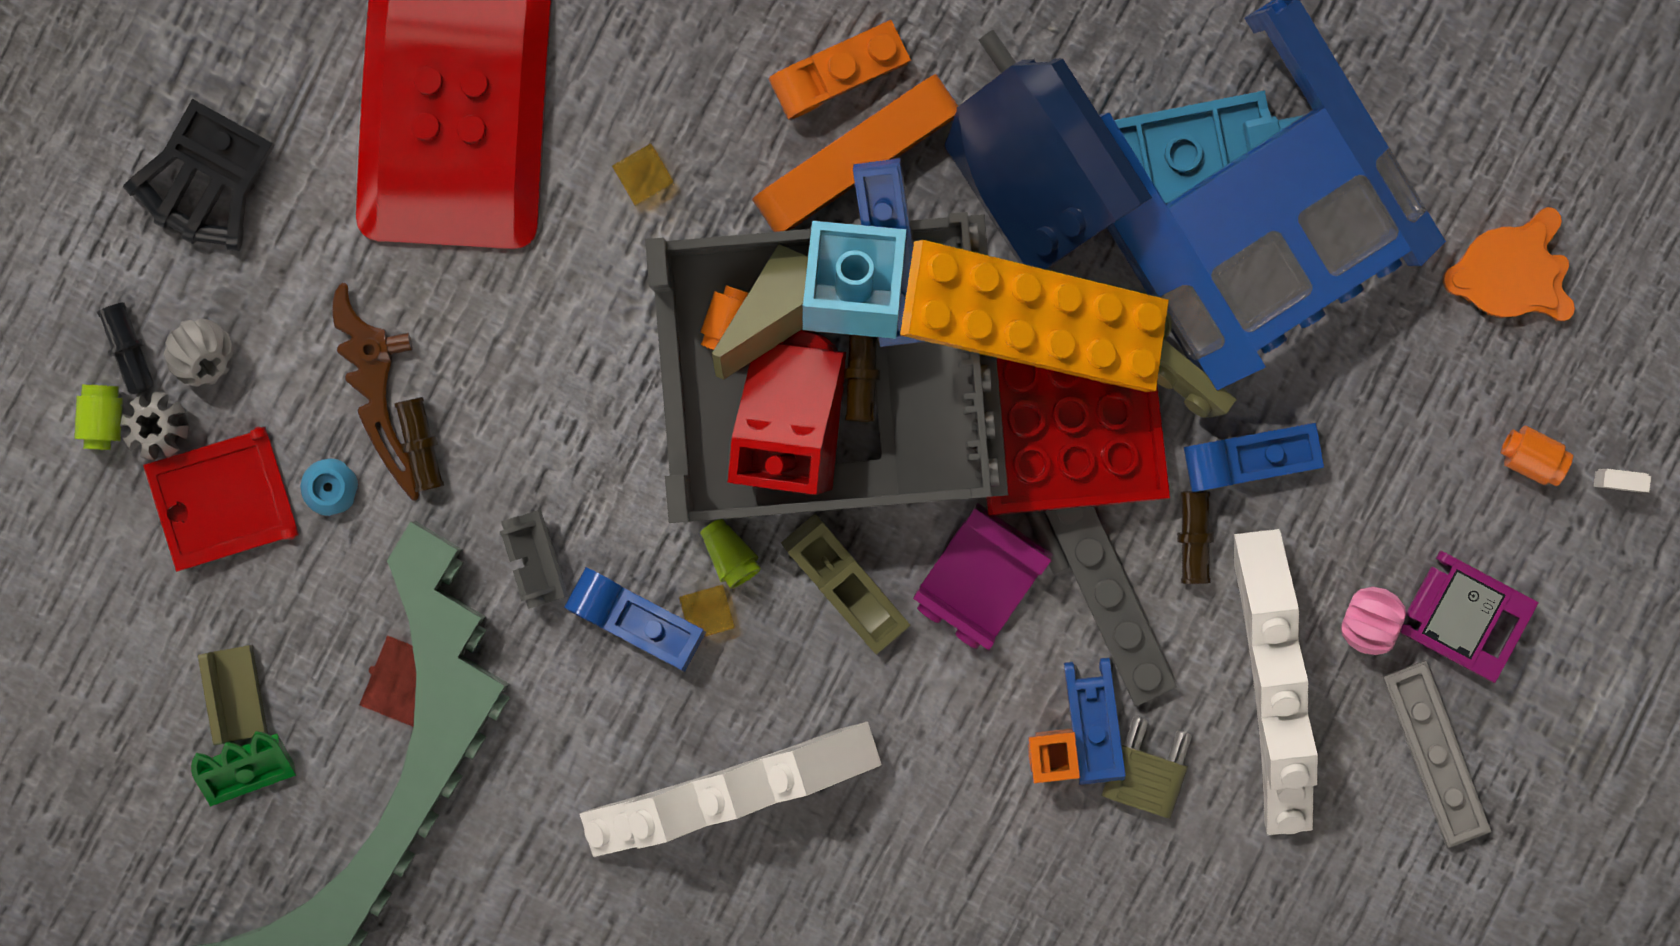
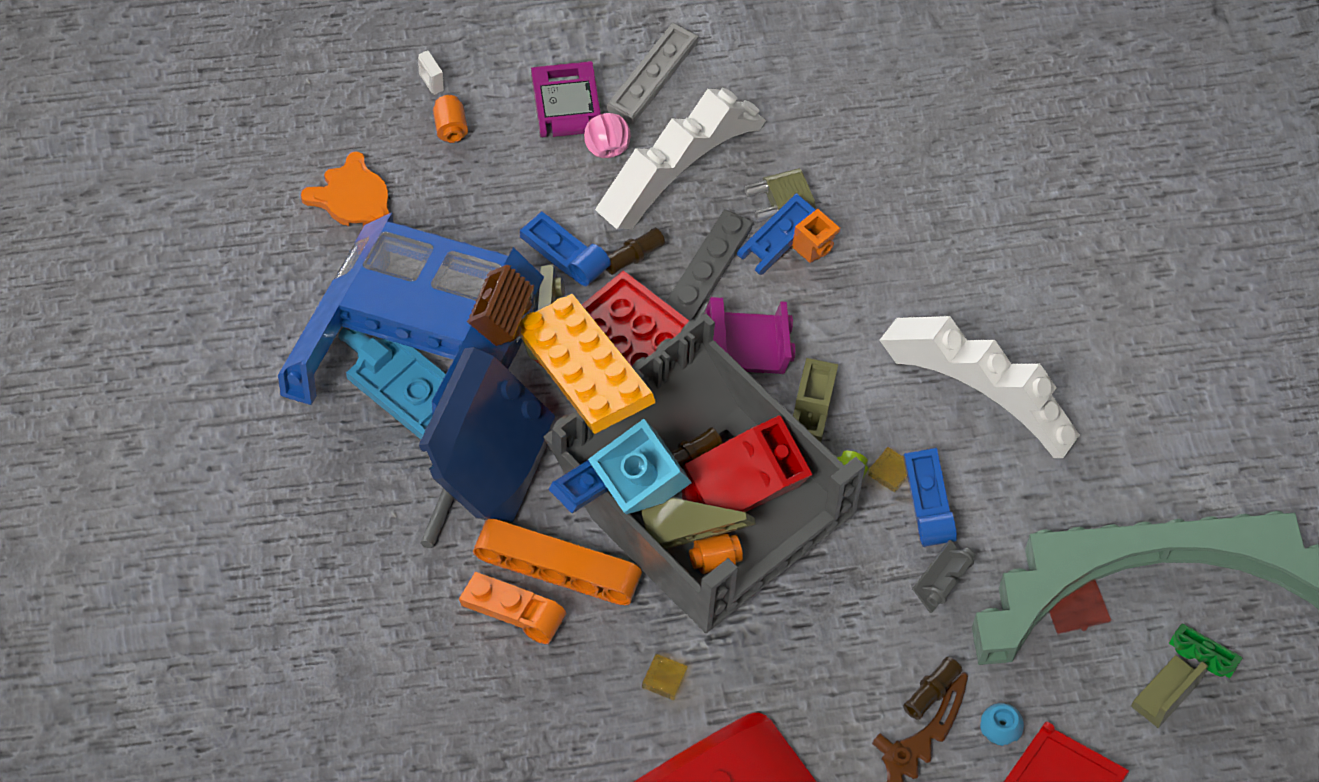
camera: 130 degrees left, 30 degrees down
none -> reddish brown brick [467,264,534,346]

